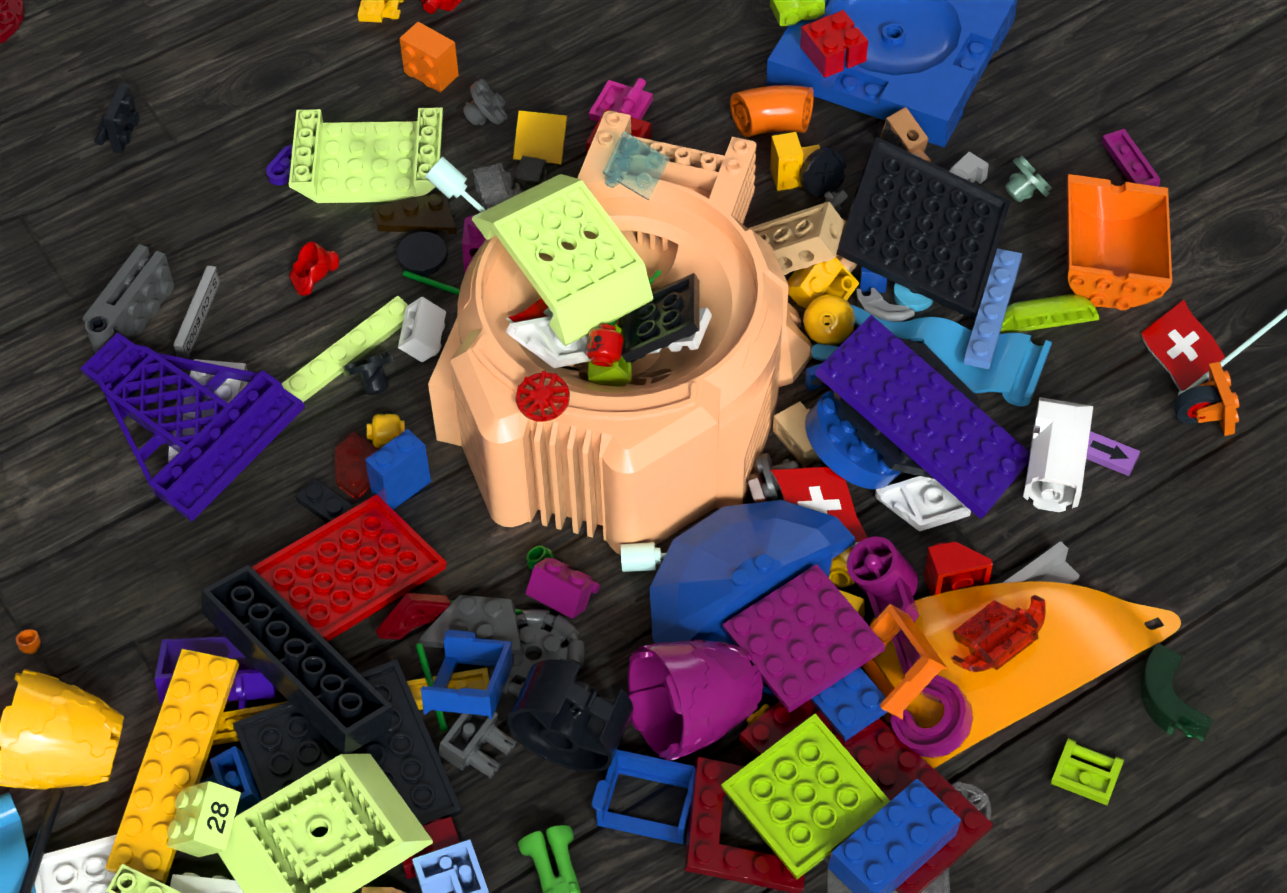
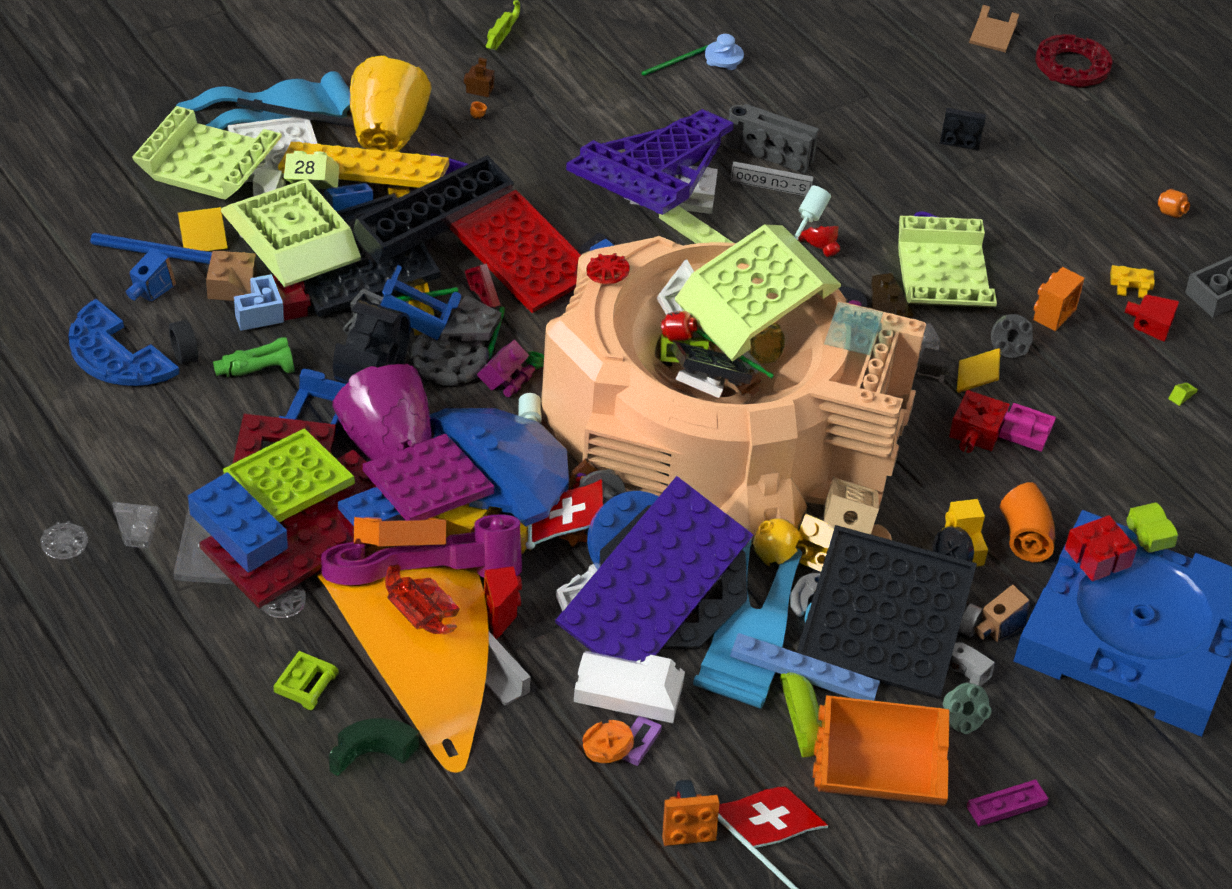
camera: 85 degrees right, 10 degrees down
none -> orange tile [583,720,634,763]

